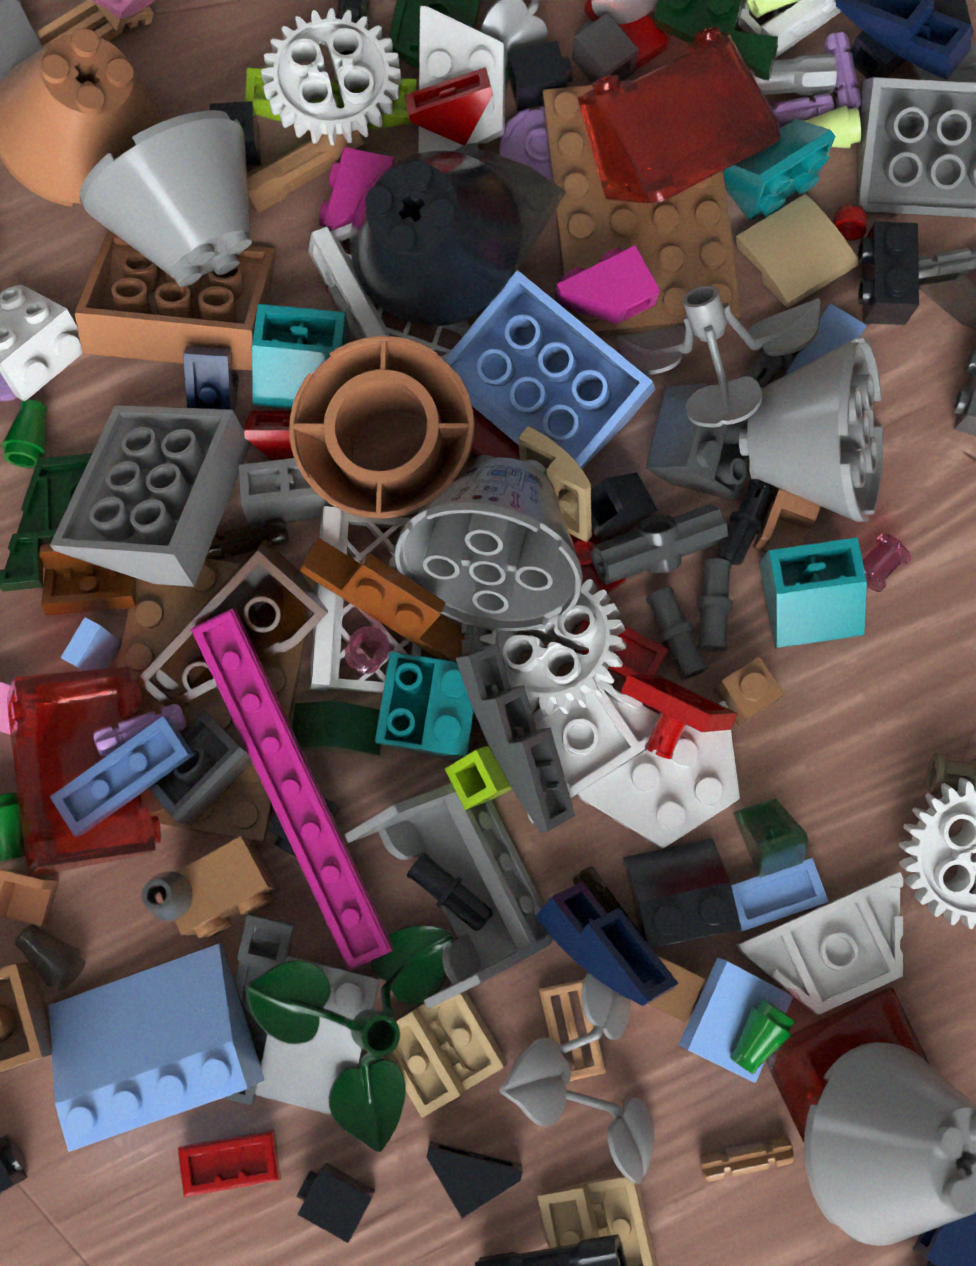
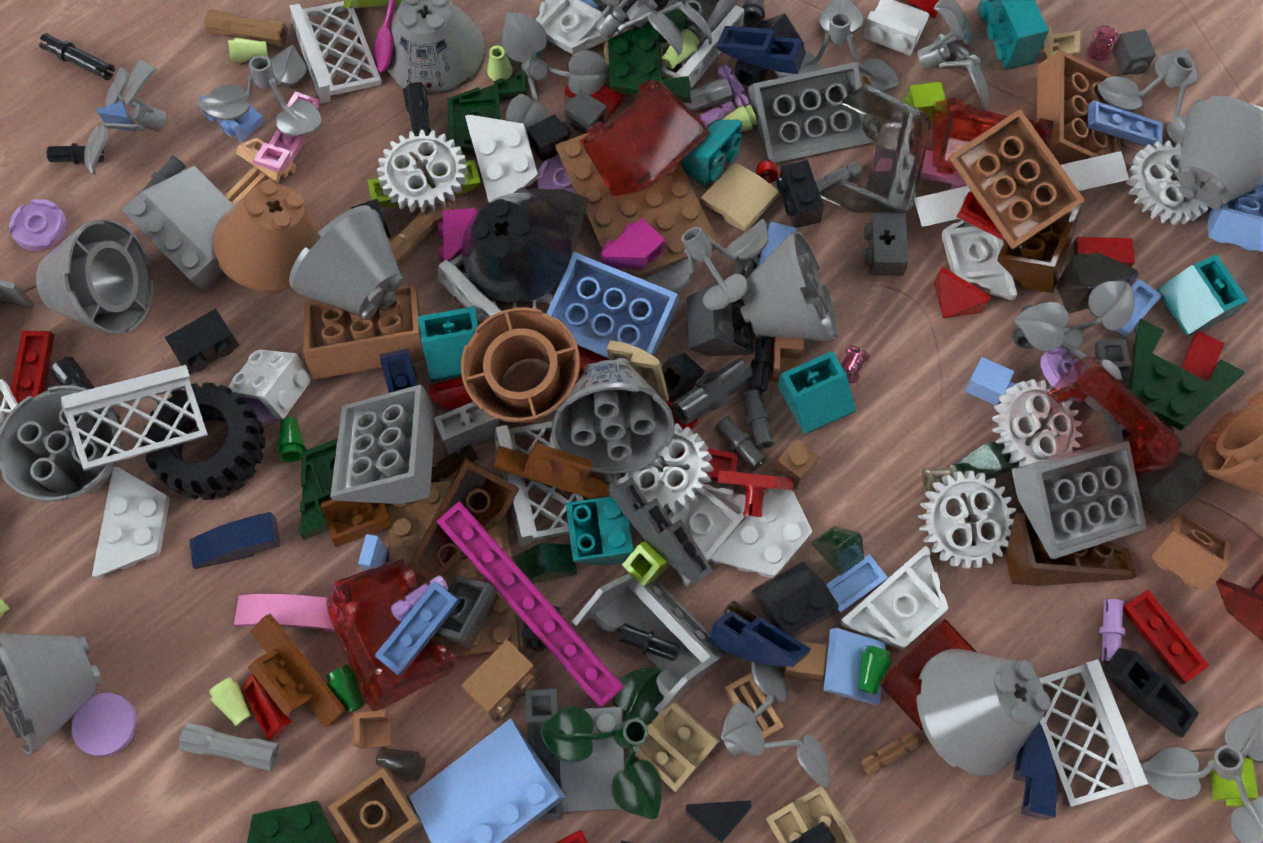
camera: 15 degrees left, 10 degrees down
dark grey cone [141,871,193,921] -> none
clear pink bush [345,627,390,674] -> none
red slope [405,67,493,146] -> none

